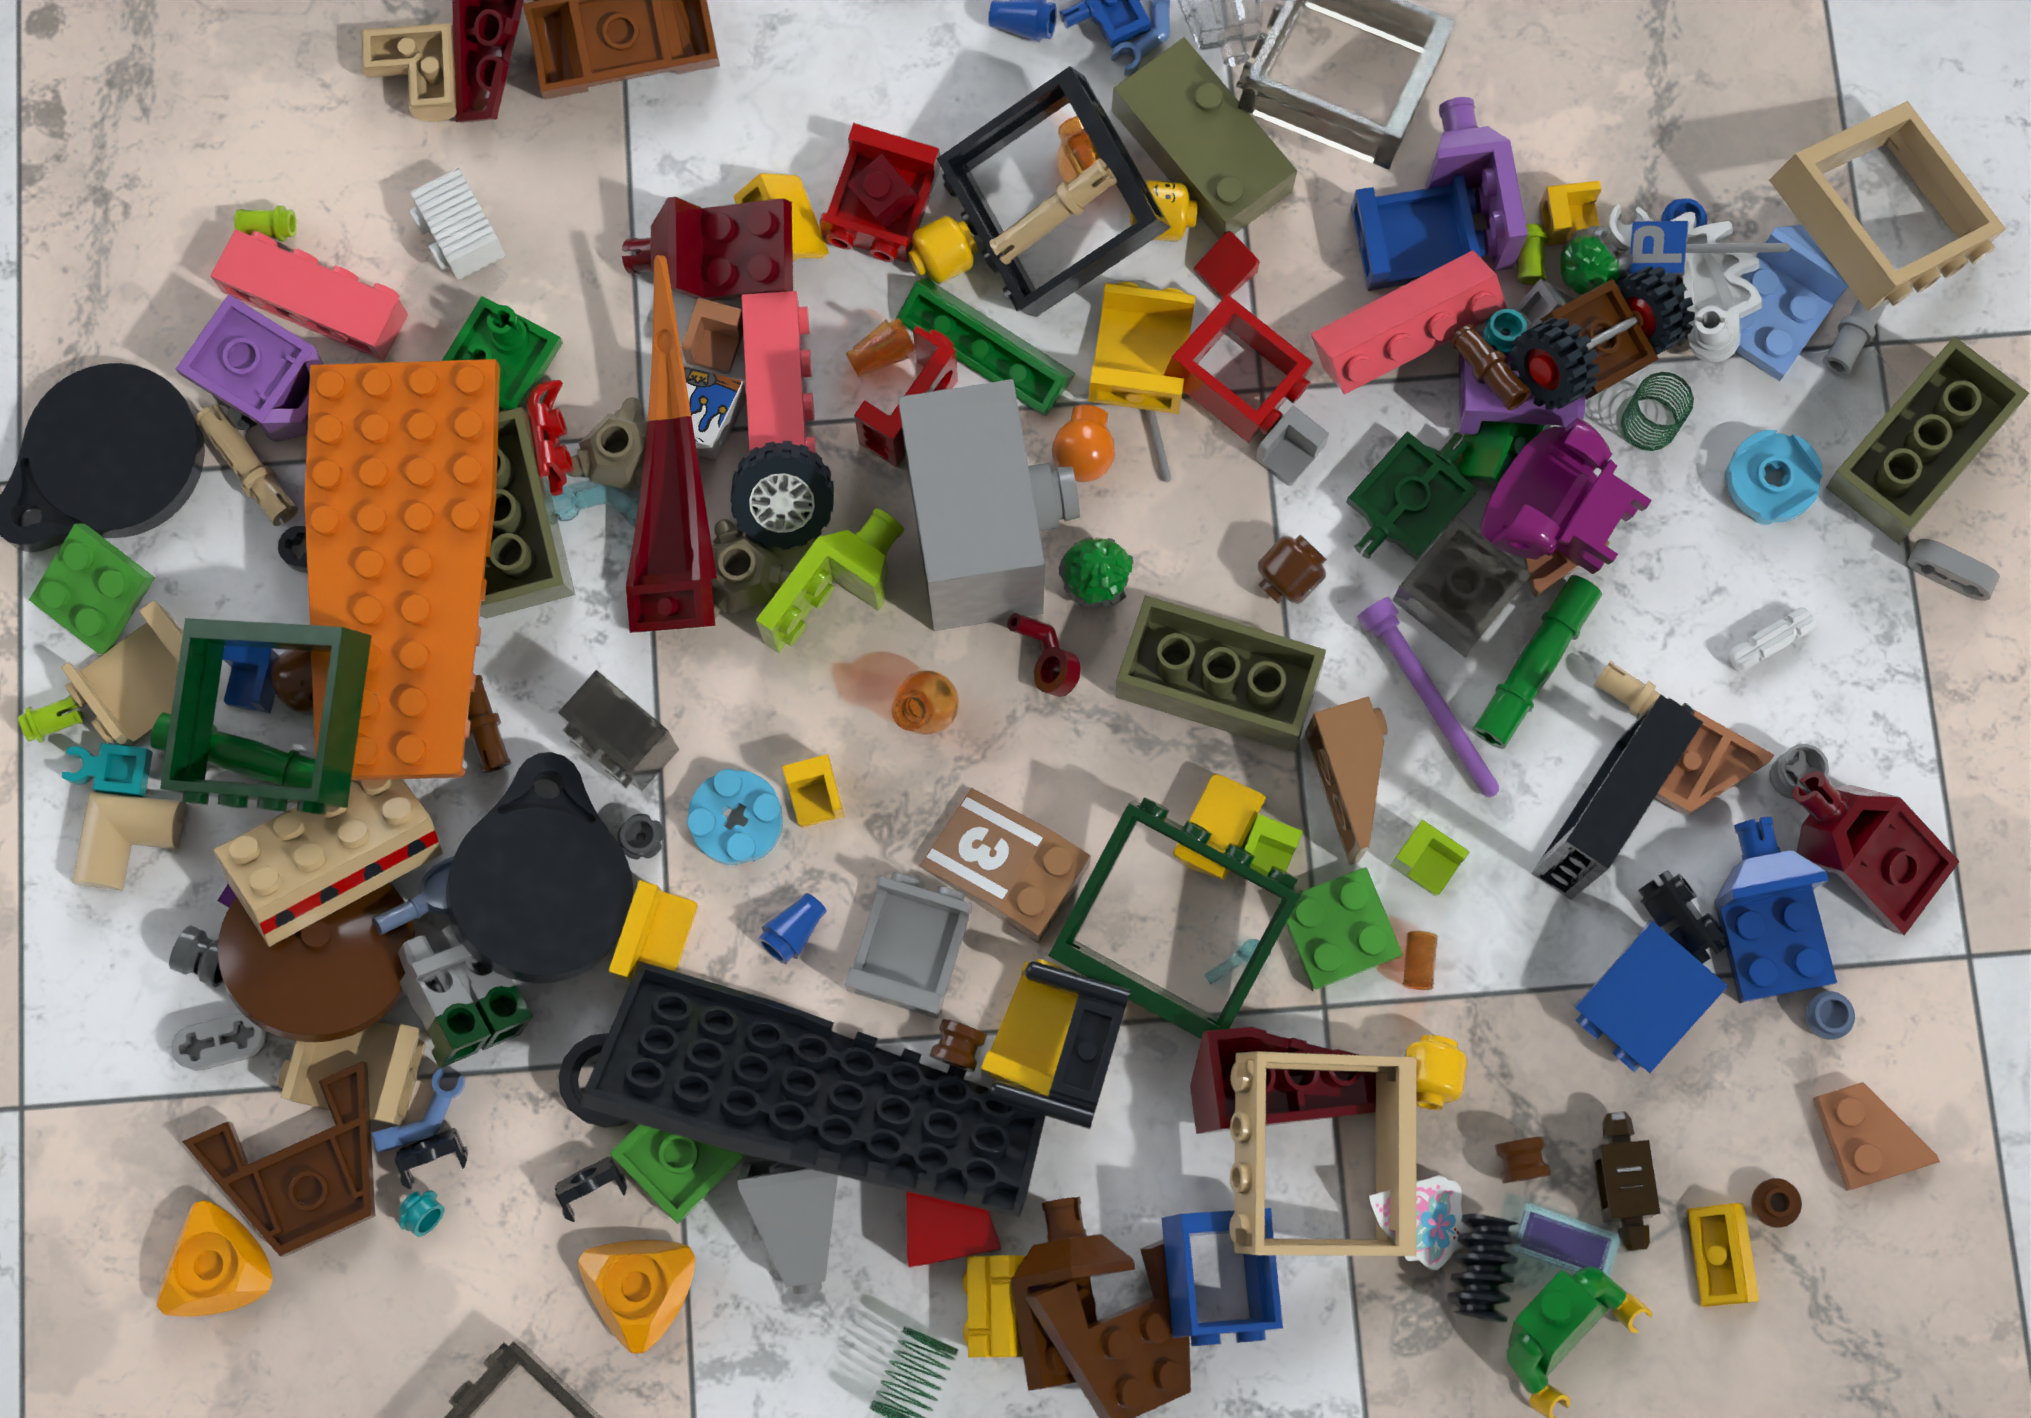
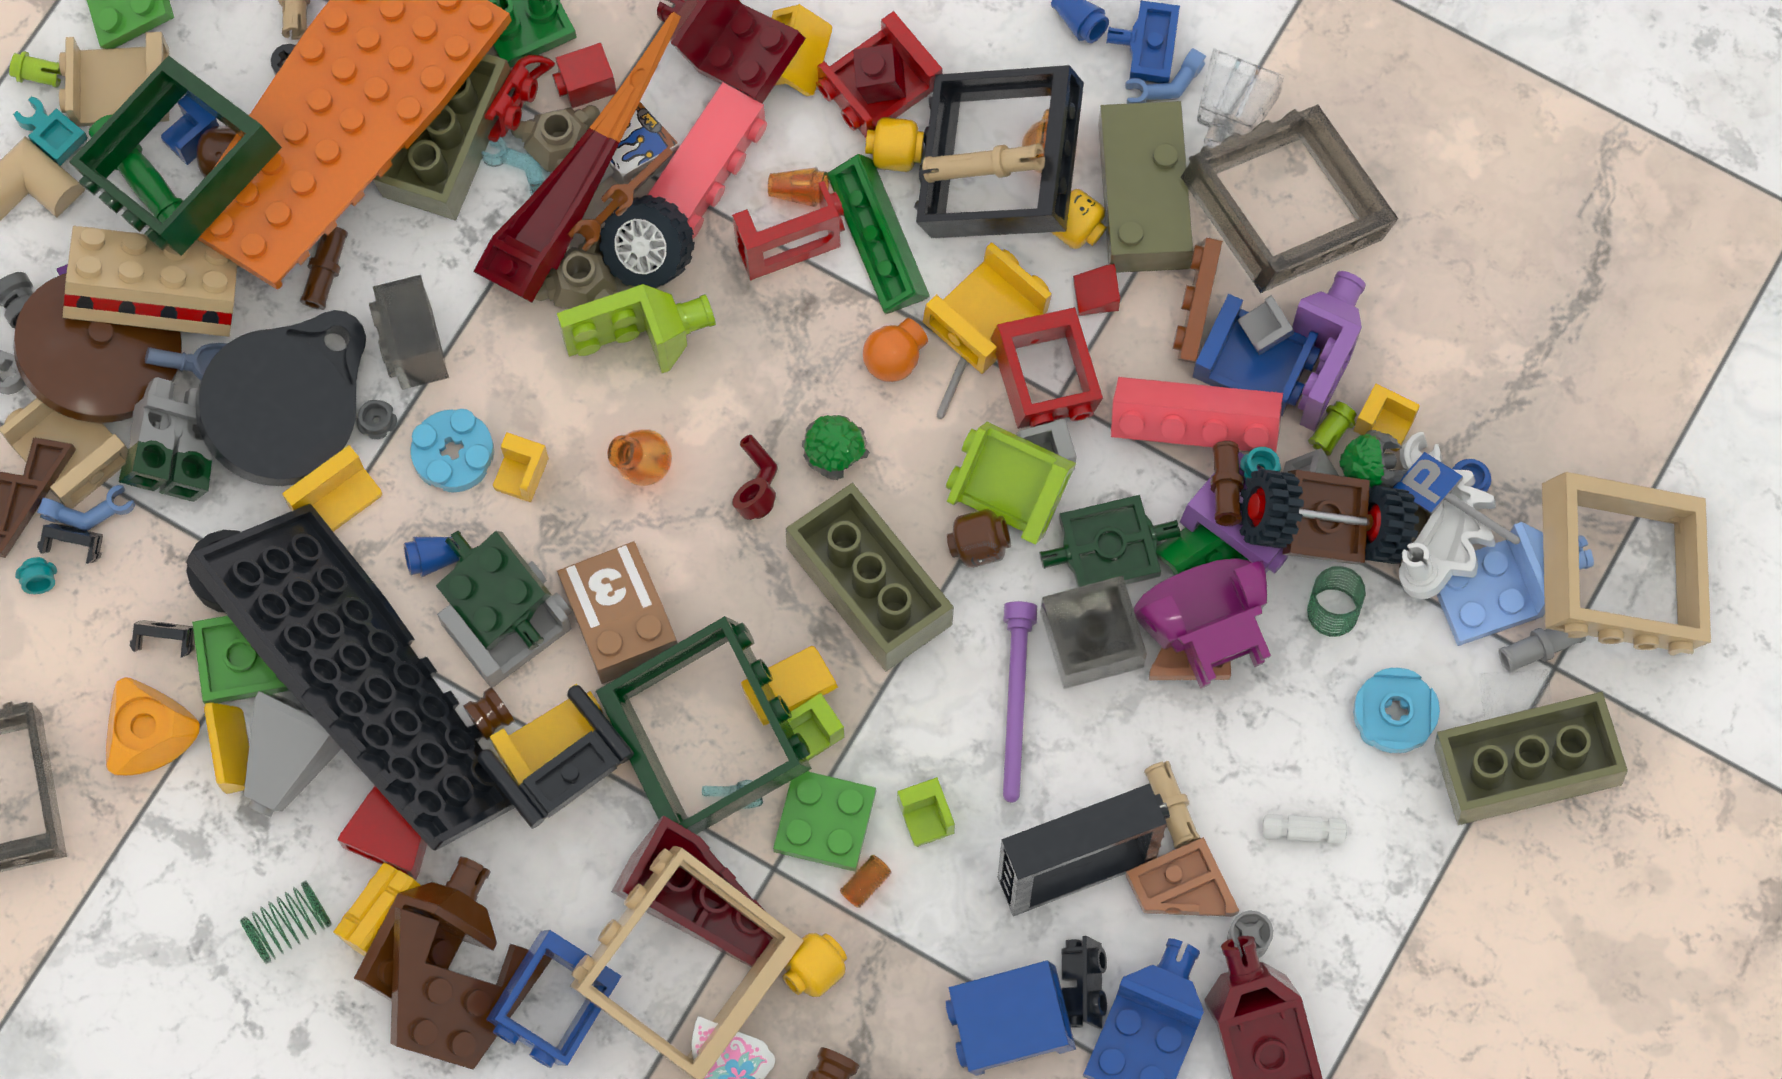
camera: 35 degrees right, 5 degrees down
nougat panel [682,298,743,374] -> none
light grey brick [898,379,1080,631] -> none
medium nougat slope [1305,696,1388,865] -> none
green piece [1473,575,1602,749] -> none
light grey beam [1908,539,2000,601] -> none
none -> yellow slope [204,702,249,794]
none -> dark green plate [436,531,552,650]
none -> red brick [552,42,617,108]
none -> dark orange flag [568,147,673,251]
none -> lime panel [945,422,1076,545]
none -> dark orange wing [1172,237,1223,363]
none -> light grey panel [1238,295,1294,356]

